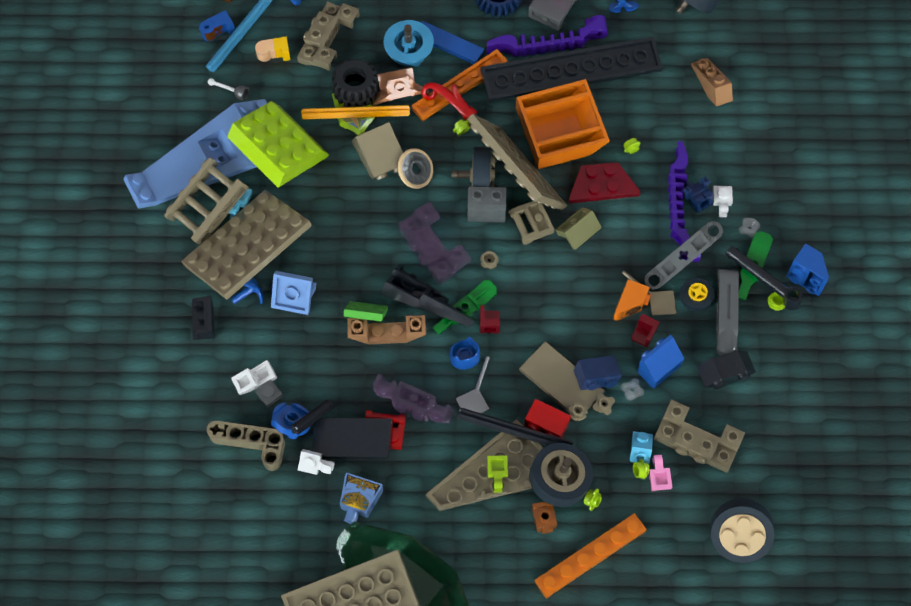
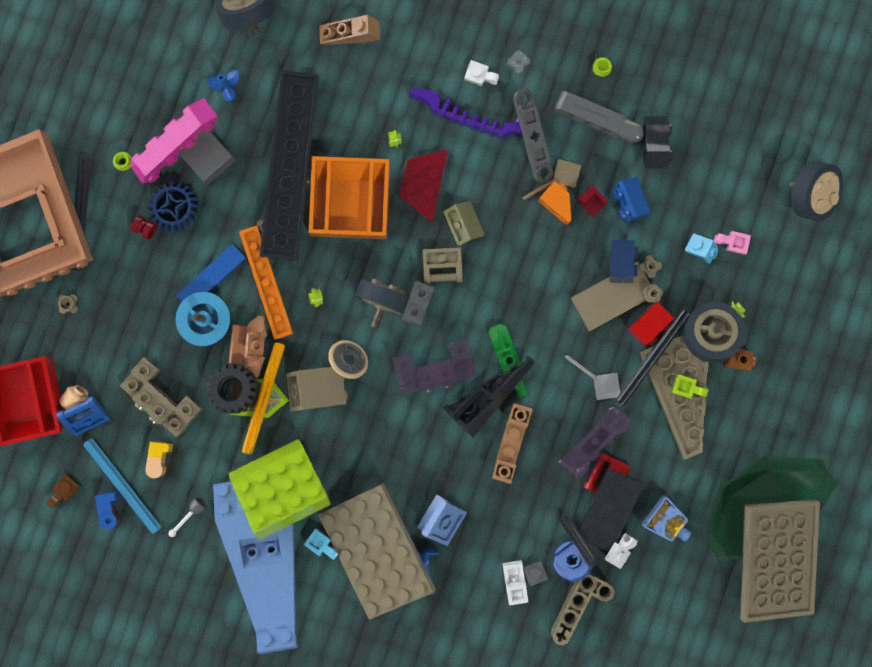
camera: 70 degrees left, 20 degrees up
dark tan fence [164,157,249,245] -> none
black hinge [192,296,215,340] -> none
bright green tile [344,301,388,321] -> none
red plant [421,82,478,121] -> none
blue hair [449,337,480,370] -> none
dark tan plate [468,114,568,210] -> none
dark tan plate [480,251,499,269] -> none
dark red panel [480,305,500,333] -> none
dark purple piece [487,15,608,57] -> none
orange plate [534,513,647,599] -> none
clear plate [621,379,644,401] -> none
lime plate [633,459,650,479] -> none
dark tan bracket [654,400,745,473] -> none
black wheel [680,277,715,312] -> none
dark blue piece [683,176,713,213] -> none
black piece [726,246,802,310] -> none
green piece [739,231,773,300] -> none
blue slope [786,243,829,296] -> none

